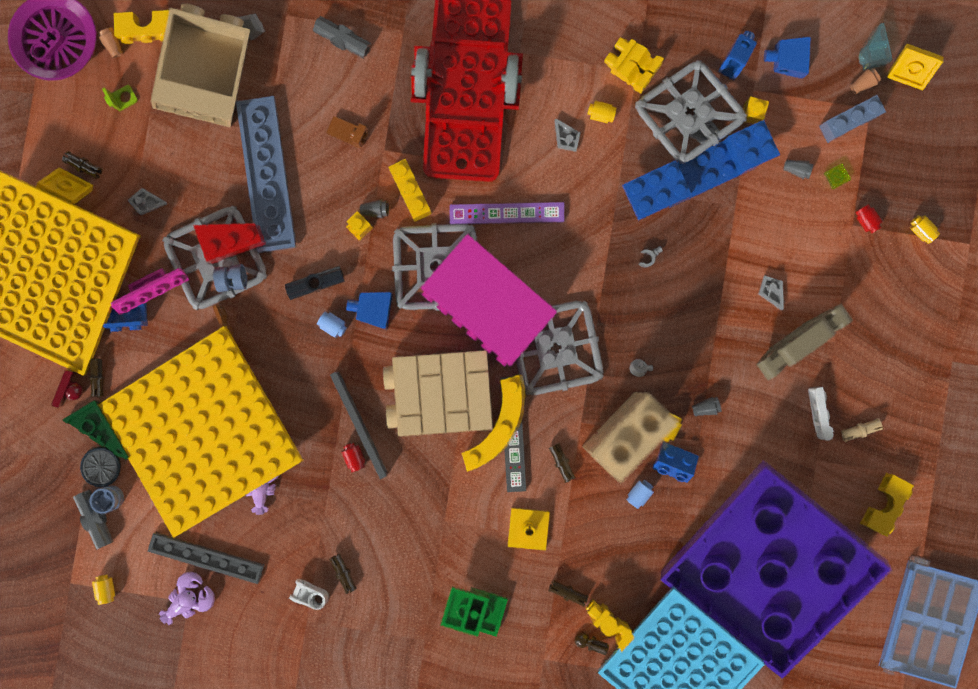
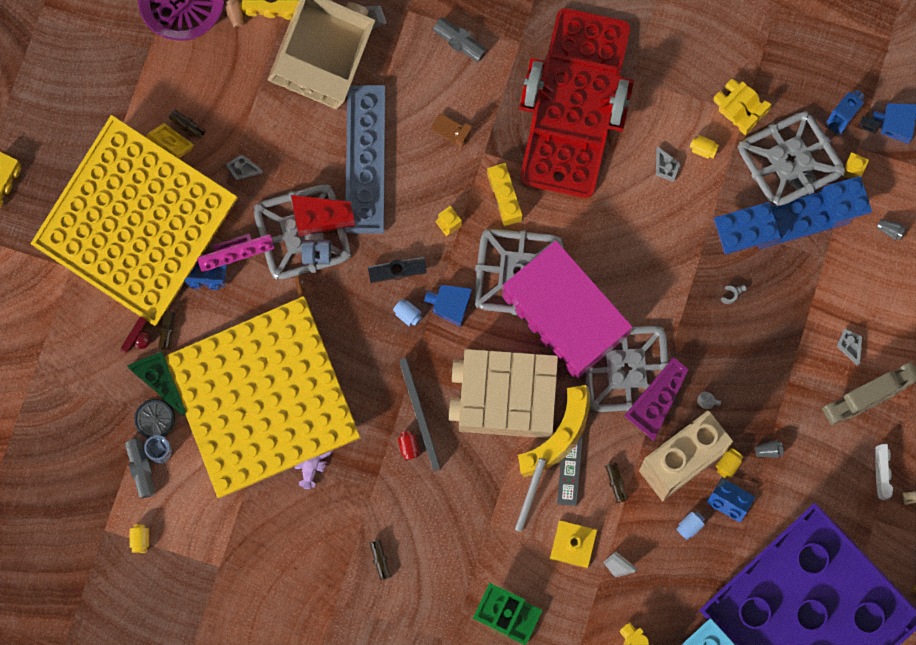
camera: 15 degrees right, 10 degrees down
lime bracket [102,85,138,112] -> none
dark grey tile [147,532,265,584] -> none
lavender animal [159,571,215,625] -> none
white piece [289,579,329,610] -> none
dark grey cone [360,199,389,218] -> none
medium lavender tile [450,202,564,224] -> none
dark brown pin [548,580,588,607] -> none
none -> light grey bar [515,458,546,532]
none -> light grey piece [603,552,638,577]
none -> magenta wing [624,357,688,441]
none -> black tile [858,116,881,134]

